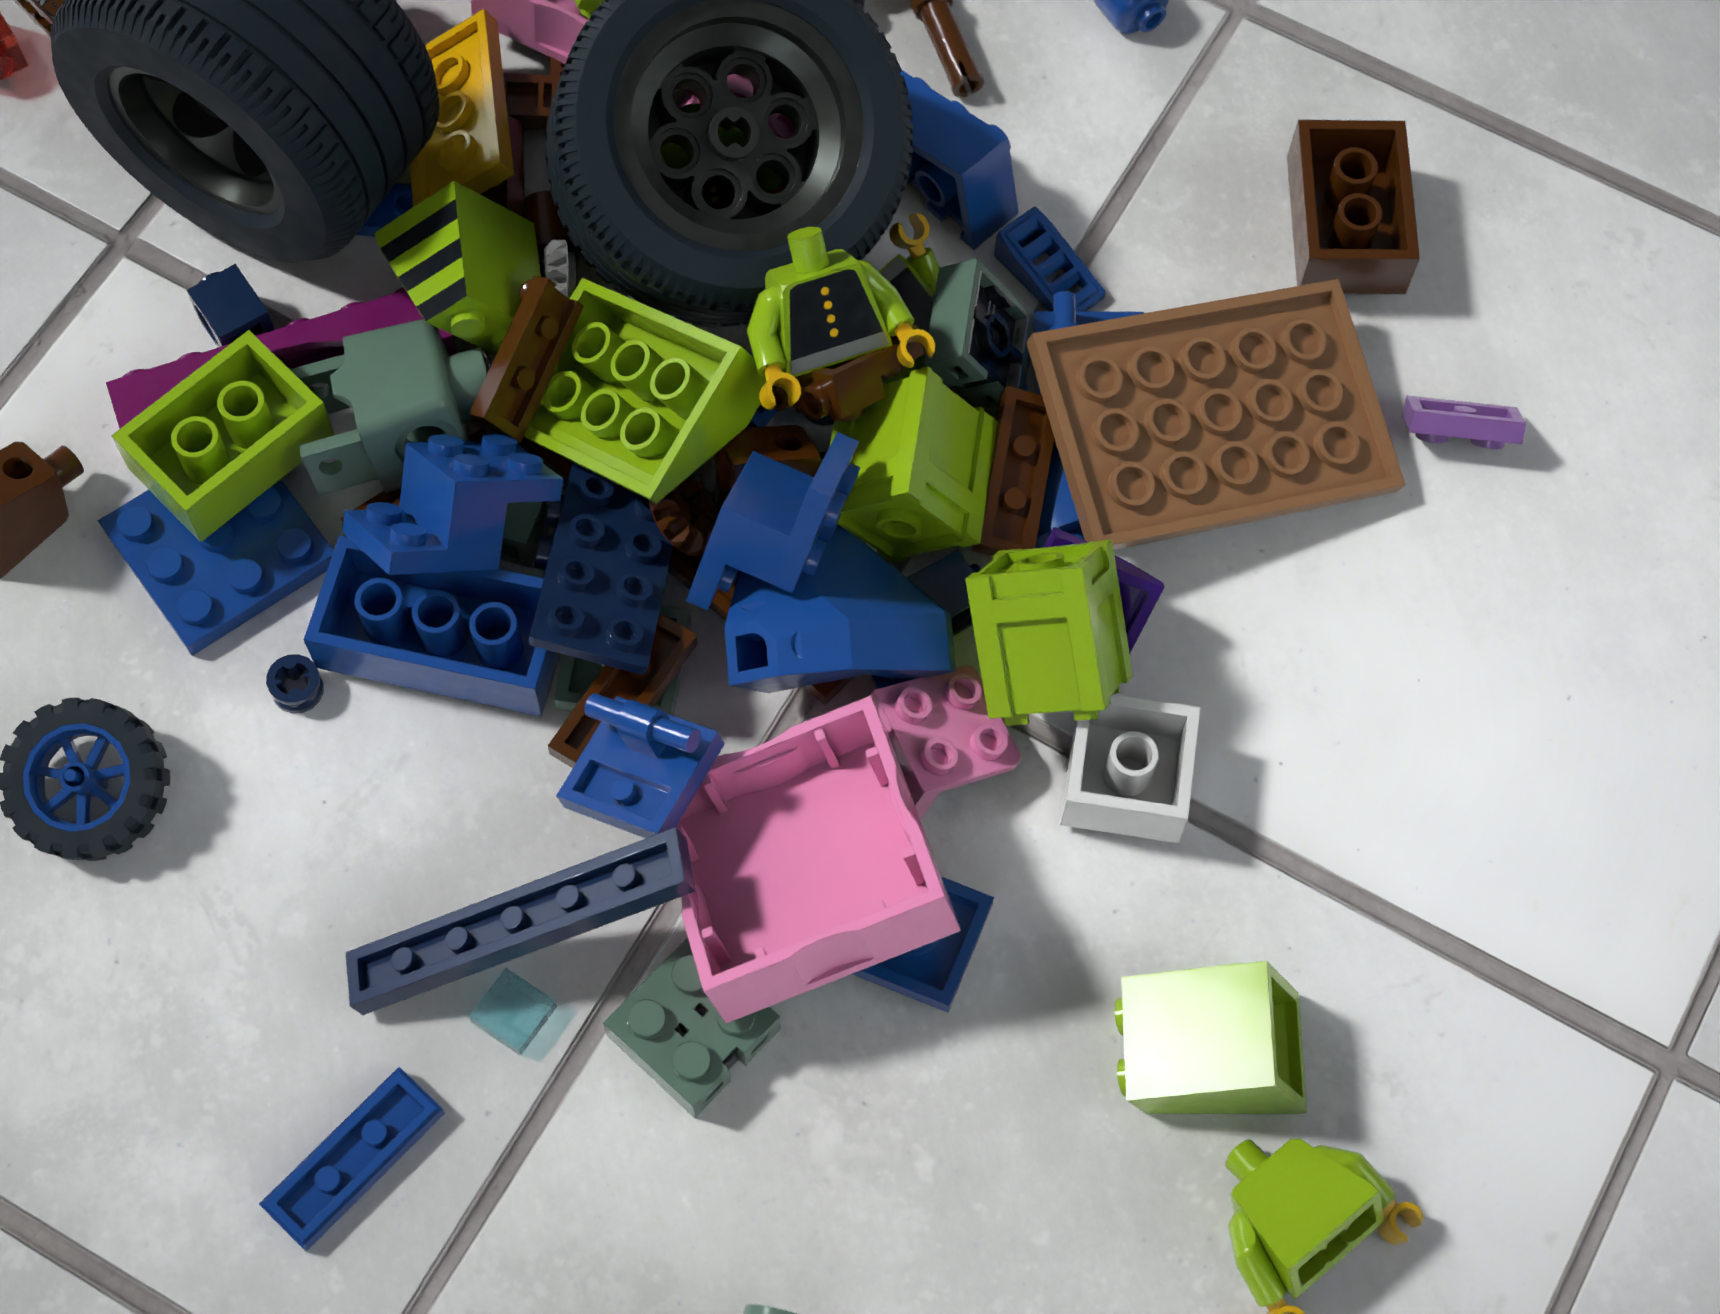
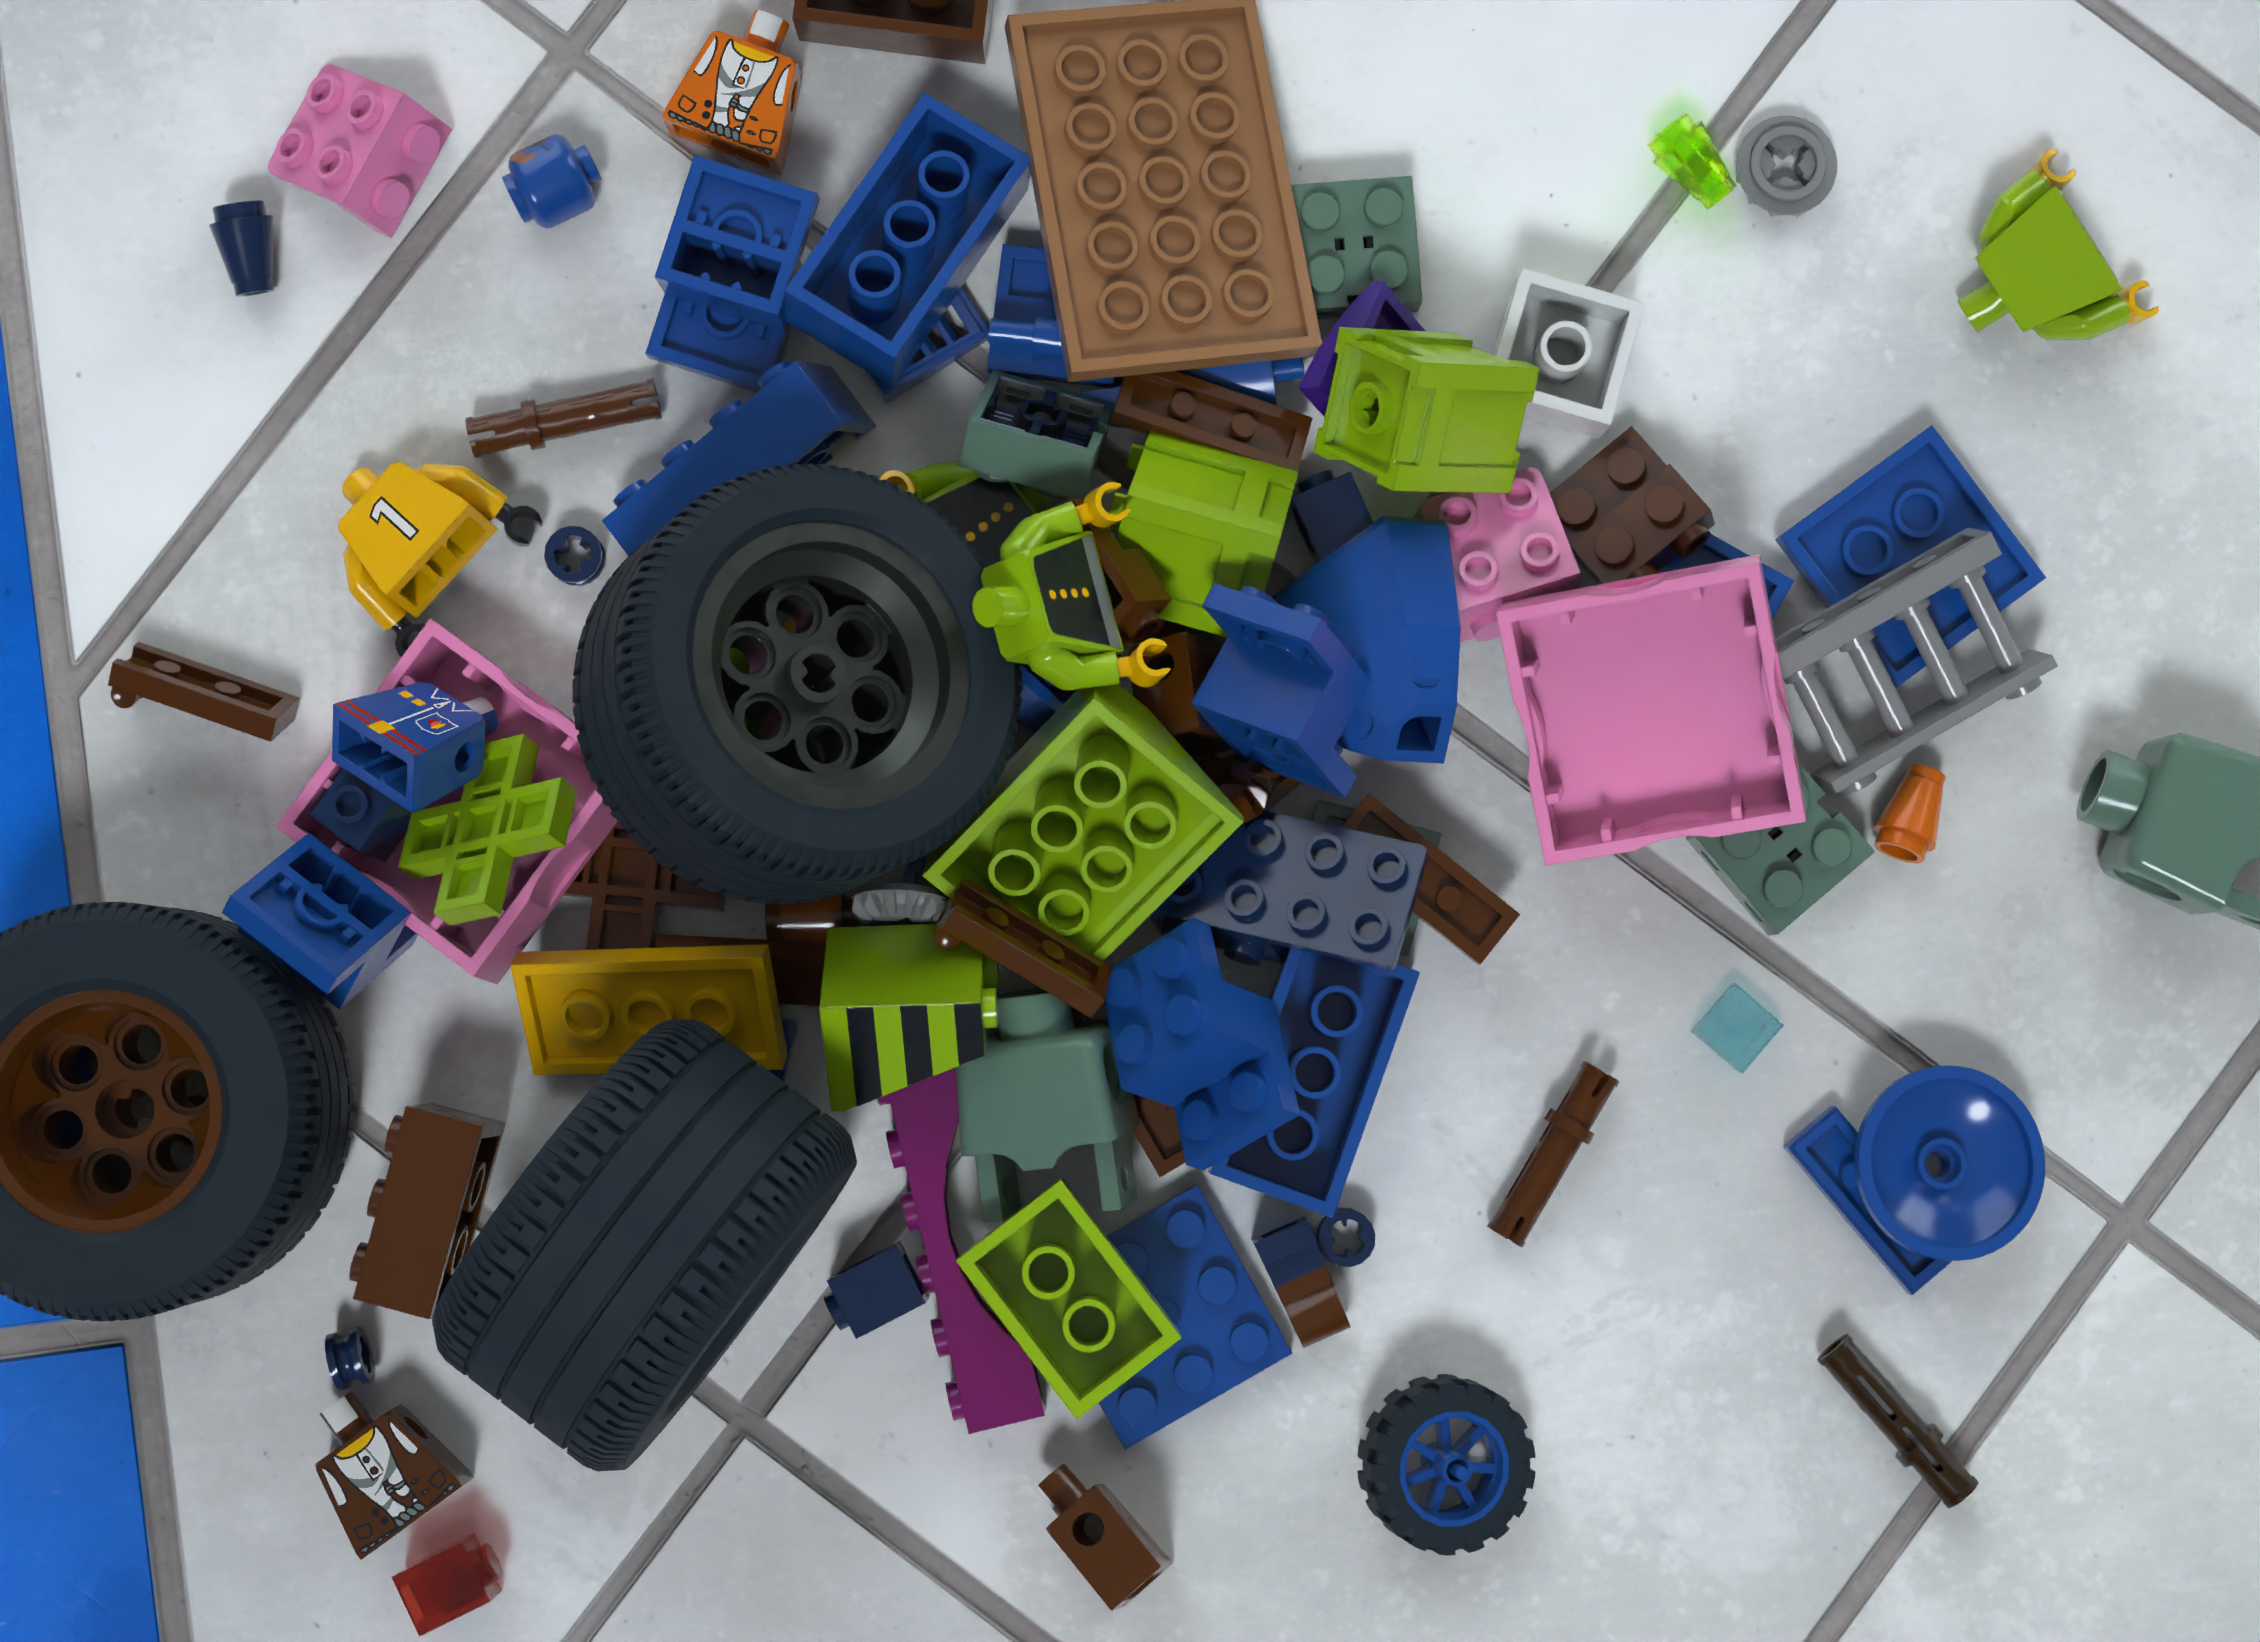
camera: 85 degrees left, 20 degrees up
dark blue plate [345,827,695,1015] -> none
blue plate [556,693,725,838] -> none
slope [1114,961,1307,1114] -> none
none -> blue bracket [645,155,820,392]
none -> torso [662,10,802,175]
none -> blue brick [784,92,1030,387]
none -> leg [1251,1216,1351,1348]
none -> sand green piece [1291,176,1422,319]
none -> reddish brown pin [1487,1061,1620,1248]
none -> reddish brown plate [1550,426,1715,585]
none -> clear neon green cone [1647,112,1737,209]
none -> light grey gear [1736,116,1837,217]
none -> blue plate [1775,425,2046,688]
none -> light grey fence [1775,528,2058,794]
none -> dark brown pin [1817,1334,1979,1508]
none -> blue dish [1854,1066,2045,1261]
none -> orange cone [1873,764,1946,863]

